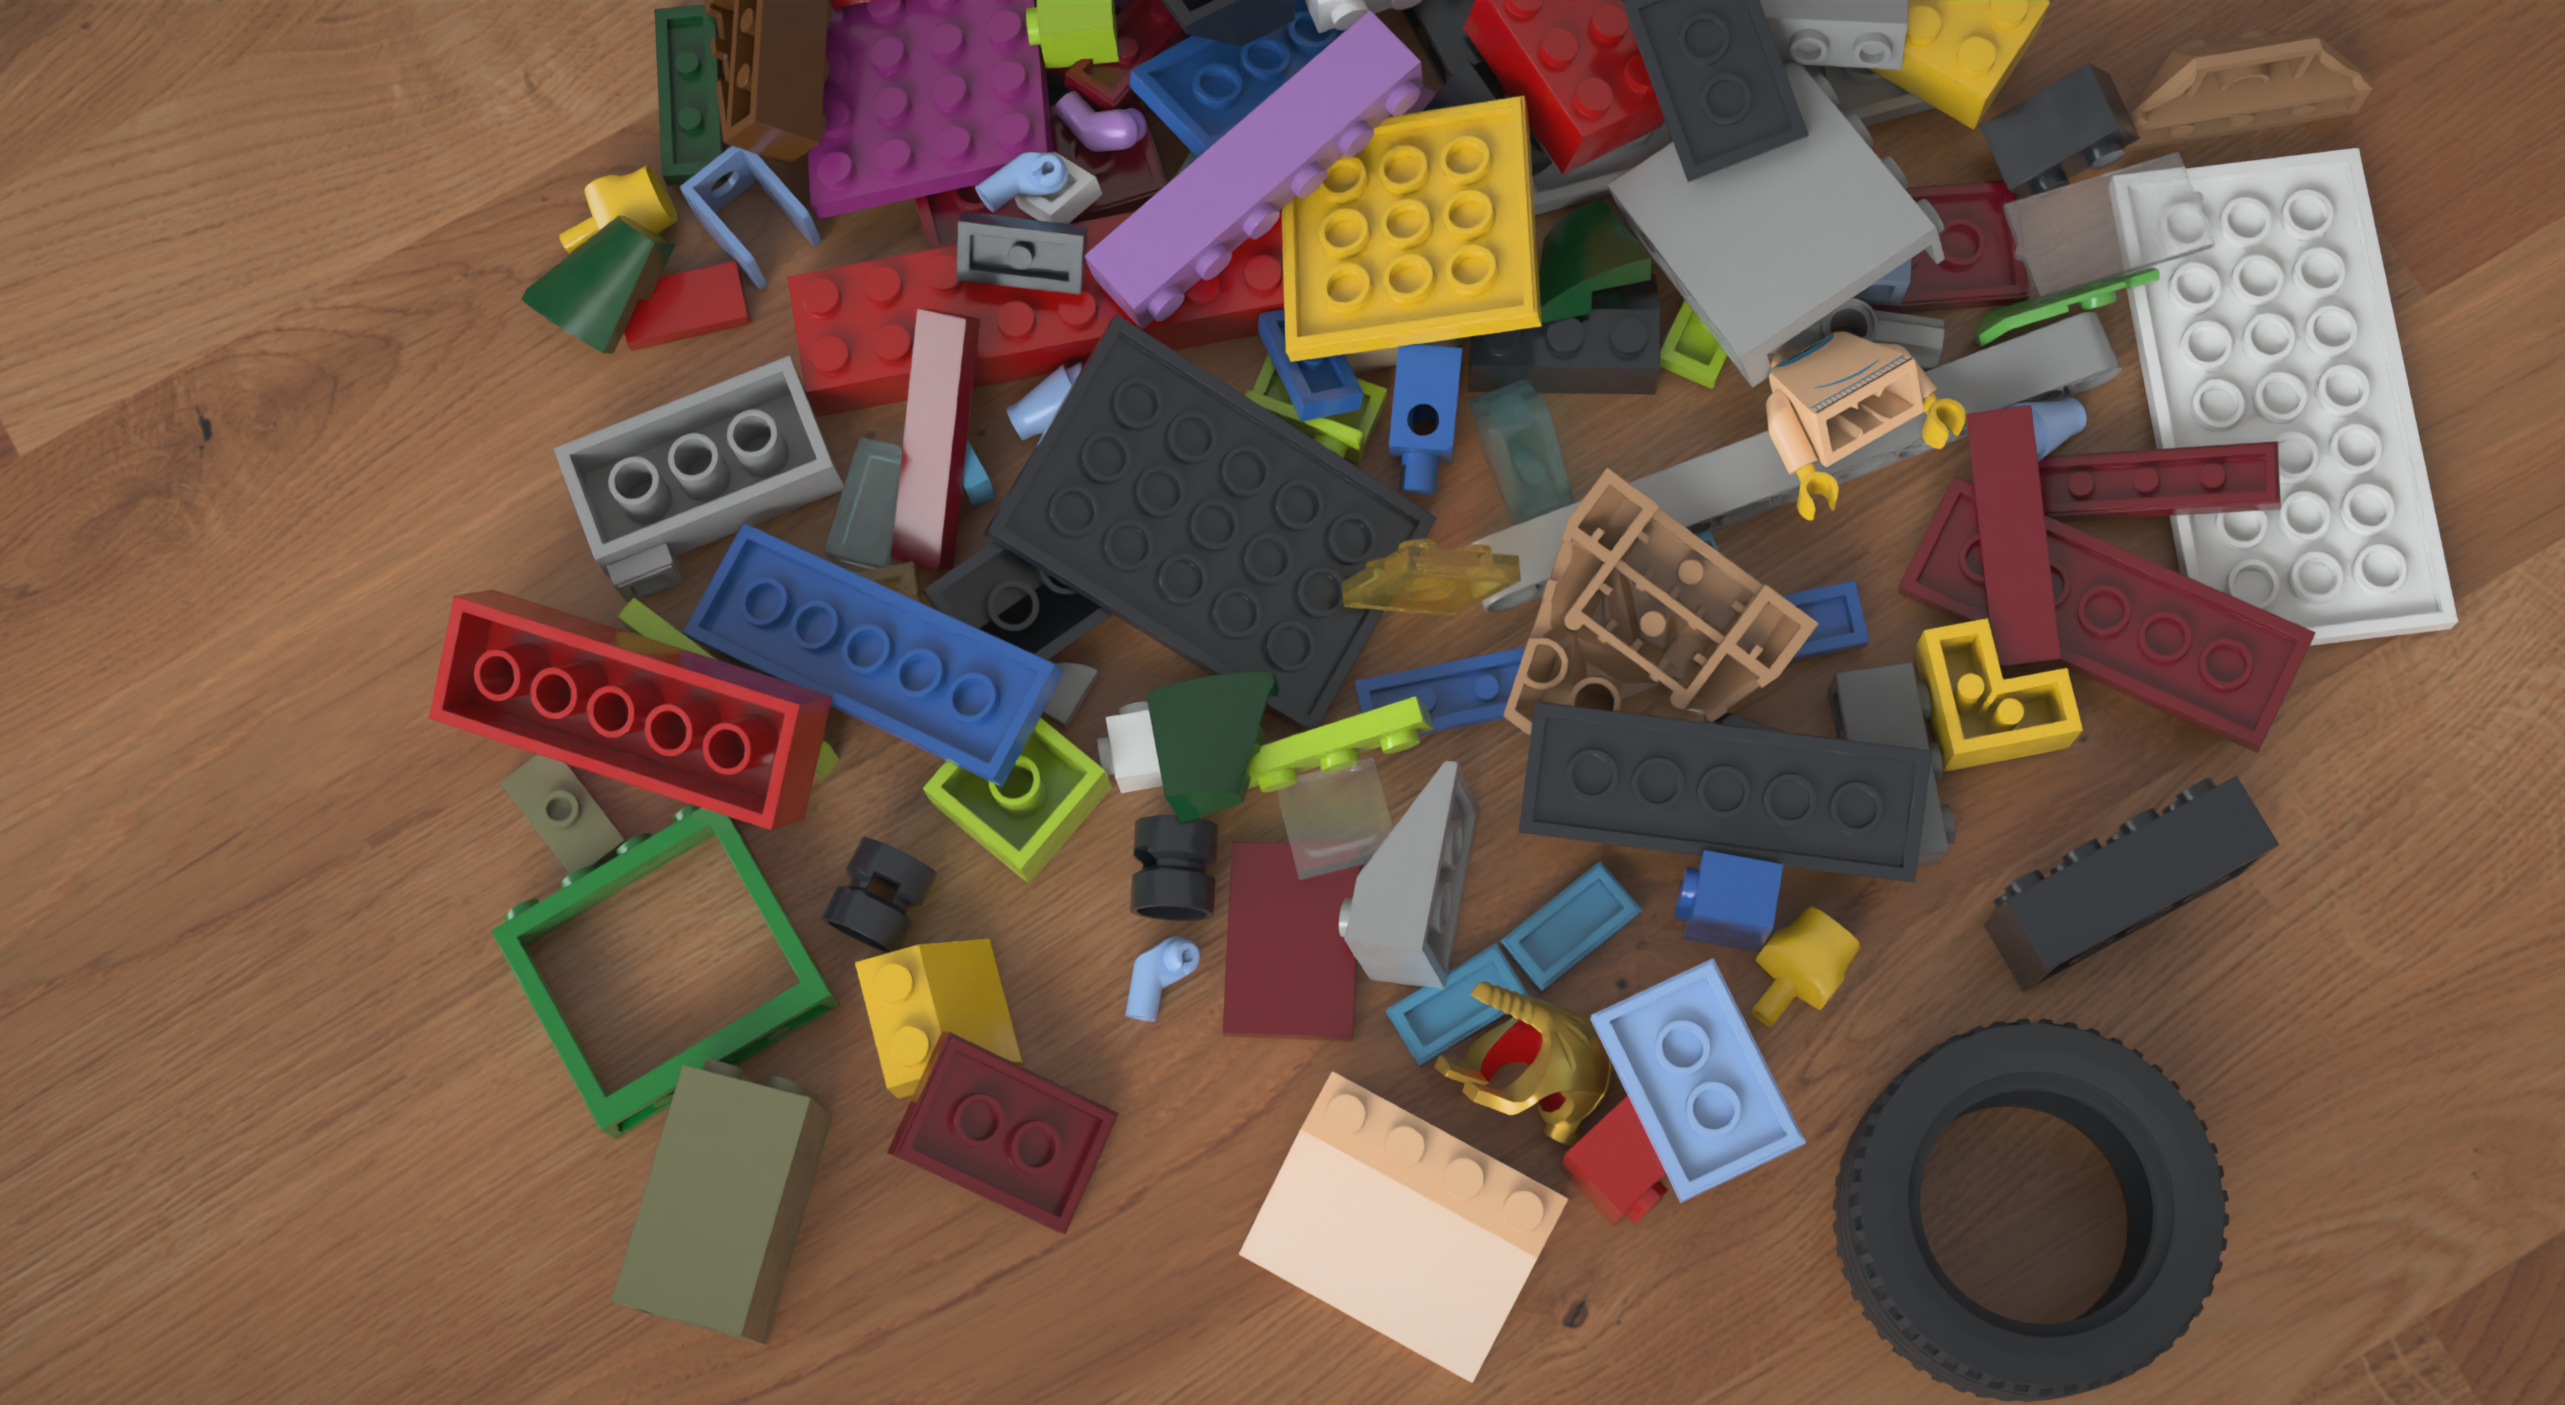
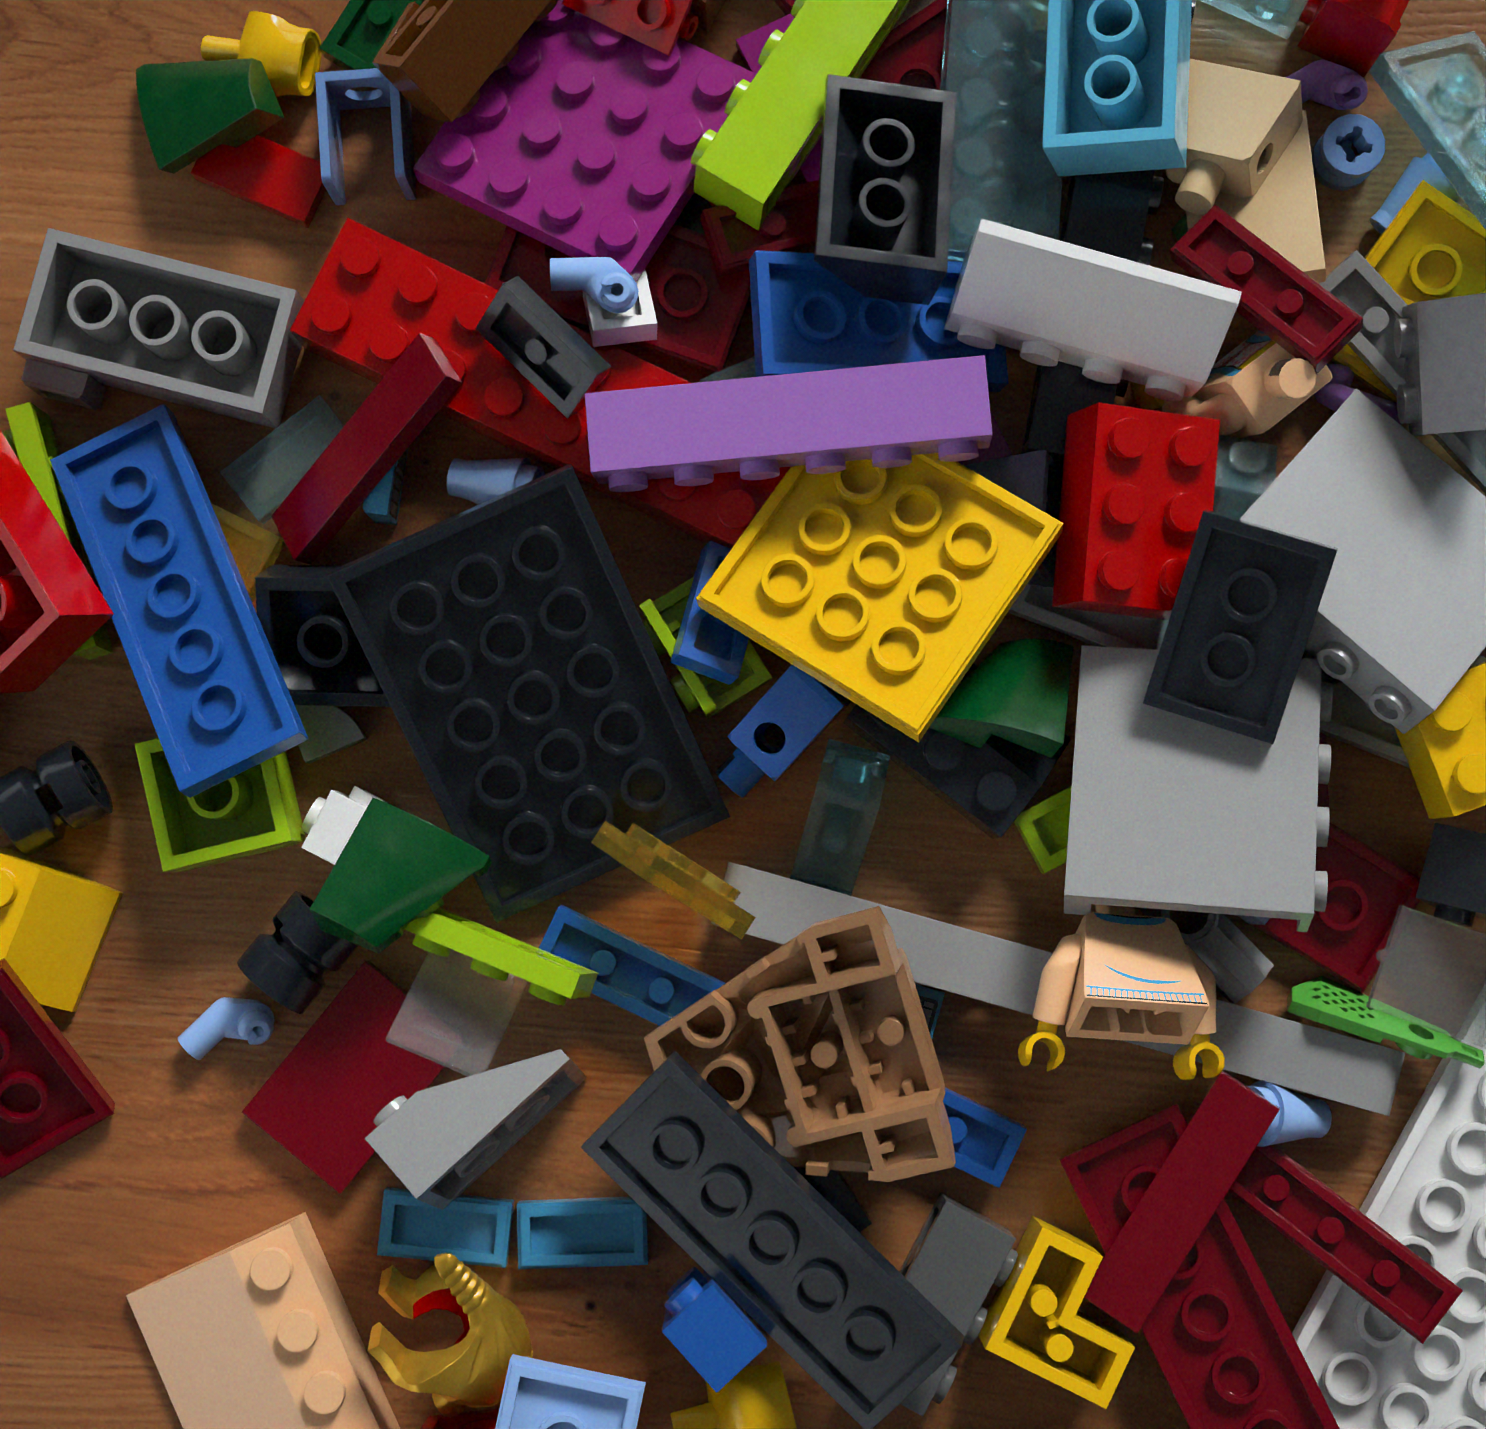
camera: 30 degrees right, 10 degrees up
medium lavender arm [1054,91,1147,152] -> none

